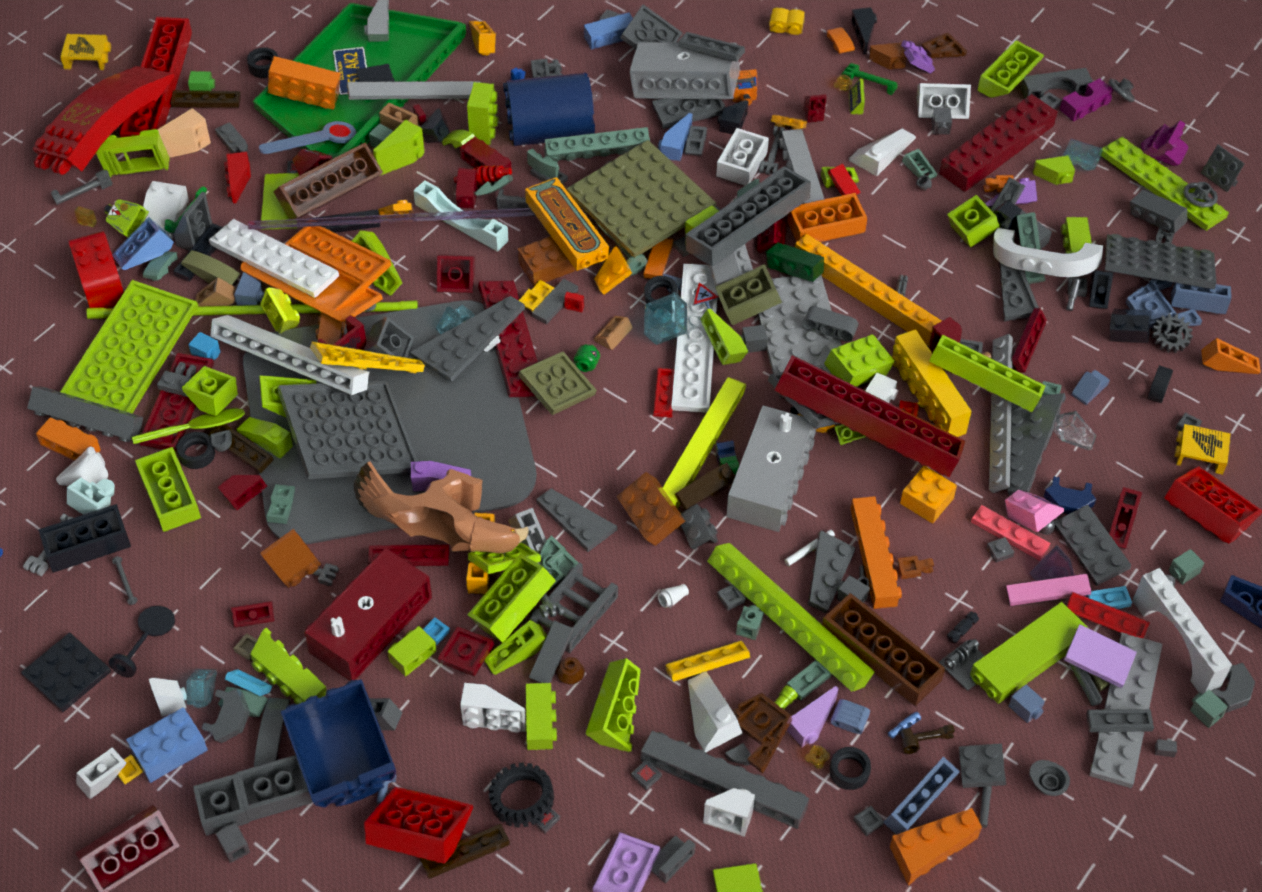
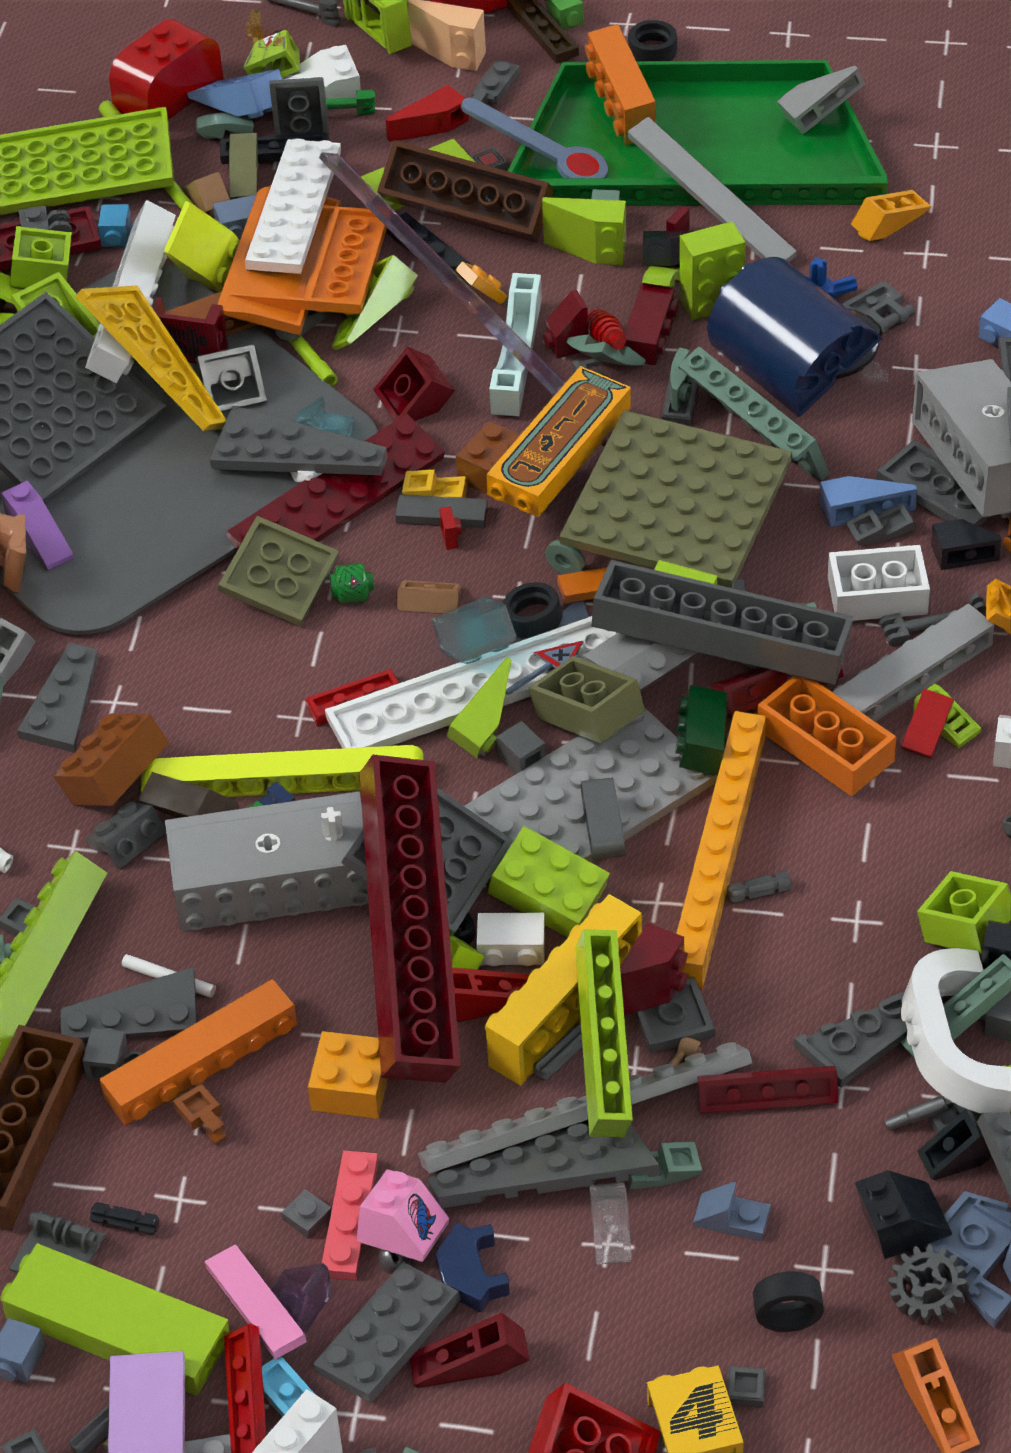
camera: 65 degrees right, 5 degrees down
dark red slope [292,149,333,176] -> none
dark blue sticker [333,47,367,95] -> none
black tile [356,64,395,82] -> none
medium nougat brick [379,103,418,131] -> none
light orange wing [594,246,632,295] -> none

